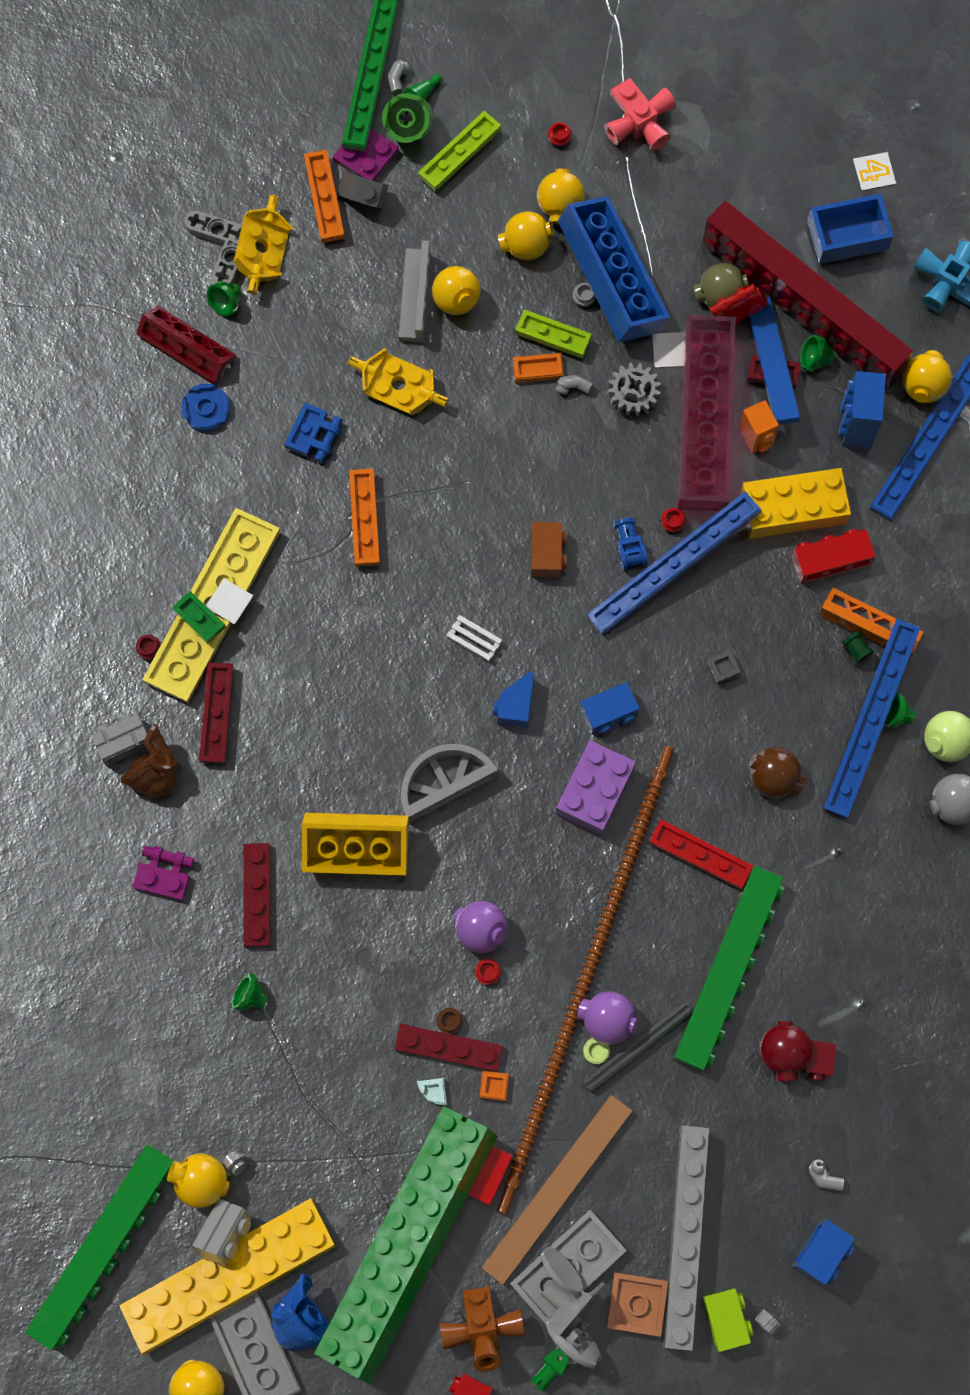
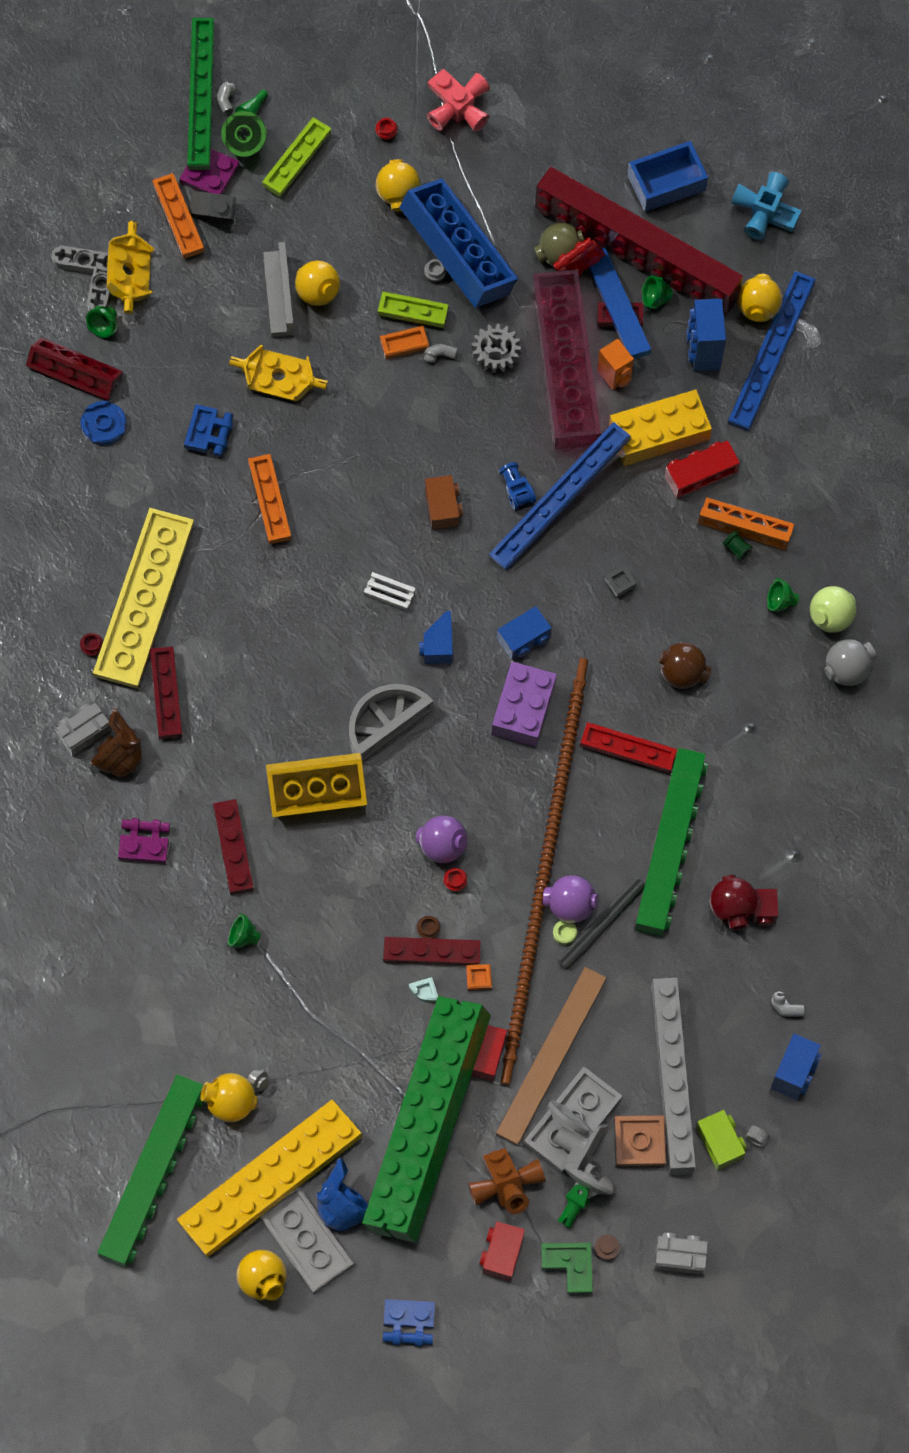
camera: 15 degrees left, 5 degrees down
green plate [172,591,226,644] -> none
light grey brick [192,1199,251,1267] -> none
white sticker [206,579,253,624] -> none
yellow brick [498,211,554,260] -> none
white sticker [652,332,686,367] -> none
red plate [661,508,686,533] -> none
blue plate [823,619,921,818] -> none
white sticker [853,152,896,190] -> none

